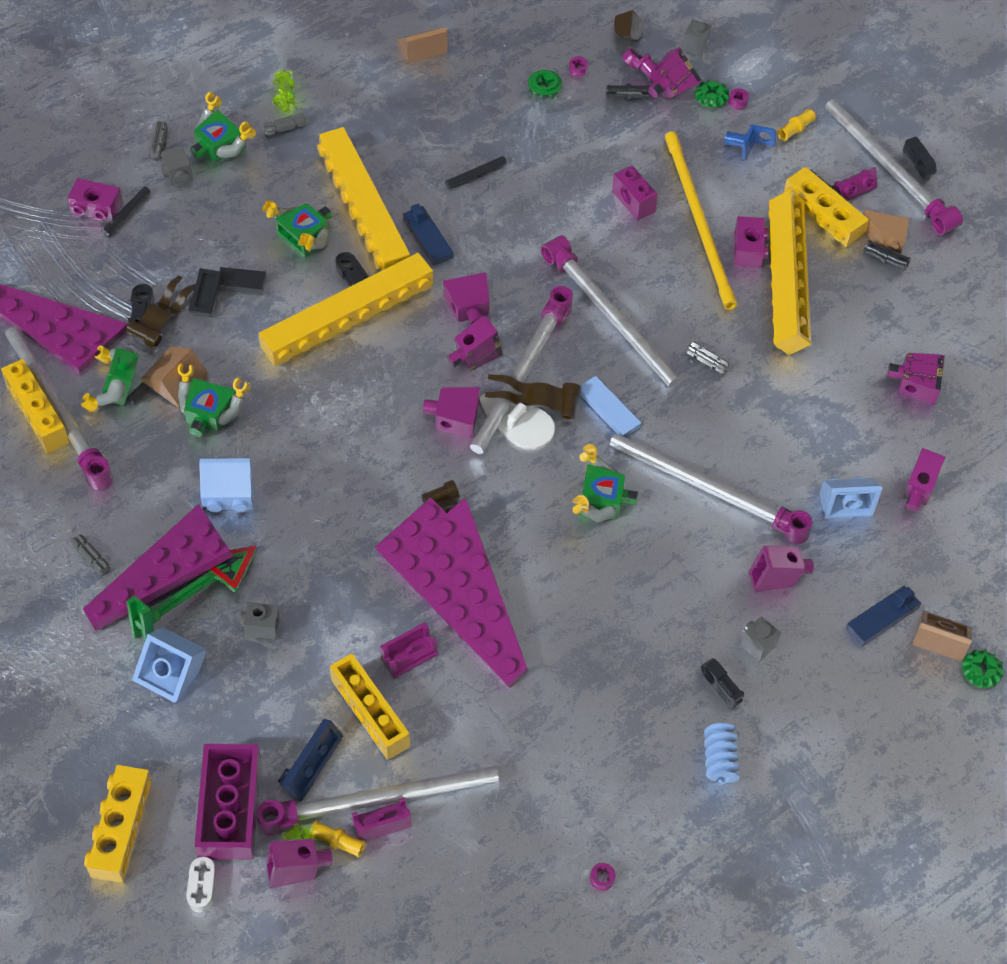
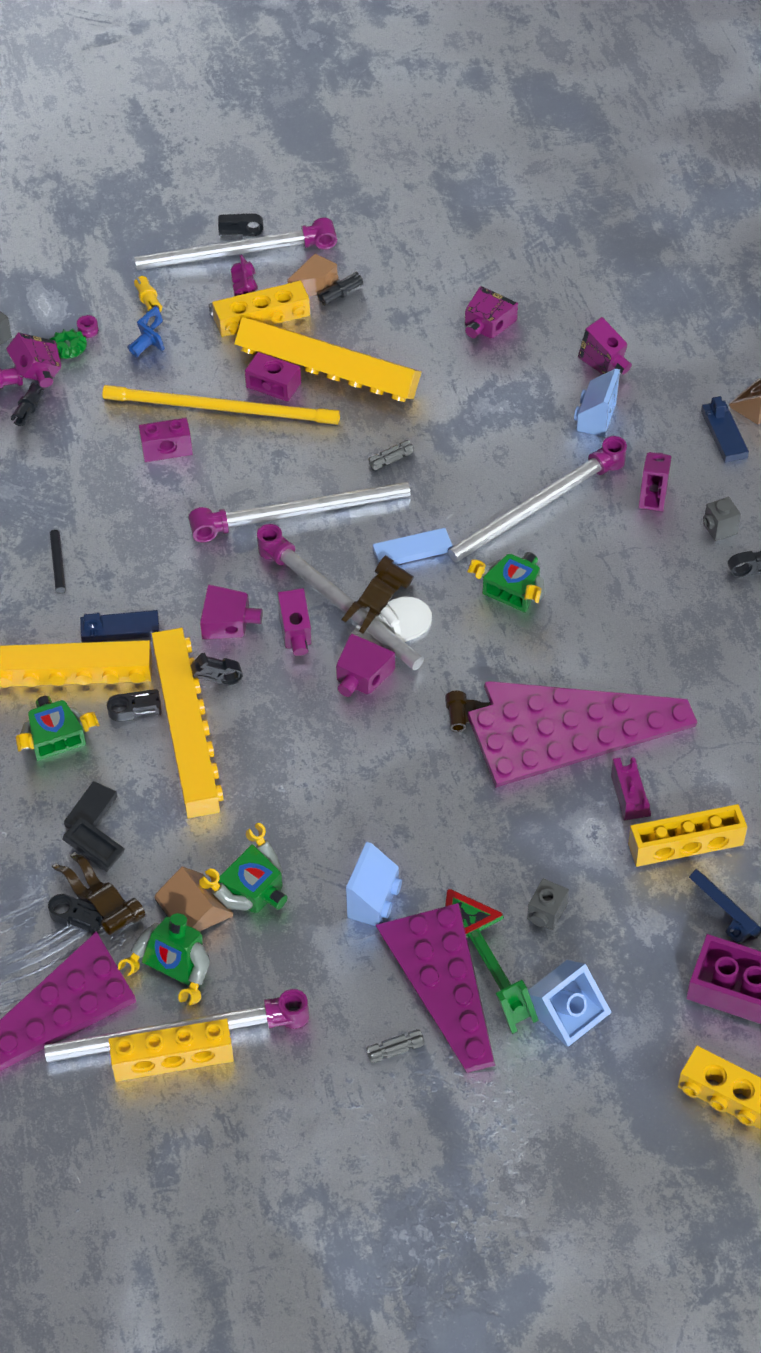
camera: 65 degrees left, 5 degrees down
none -> black piece [190,653,243,685]

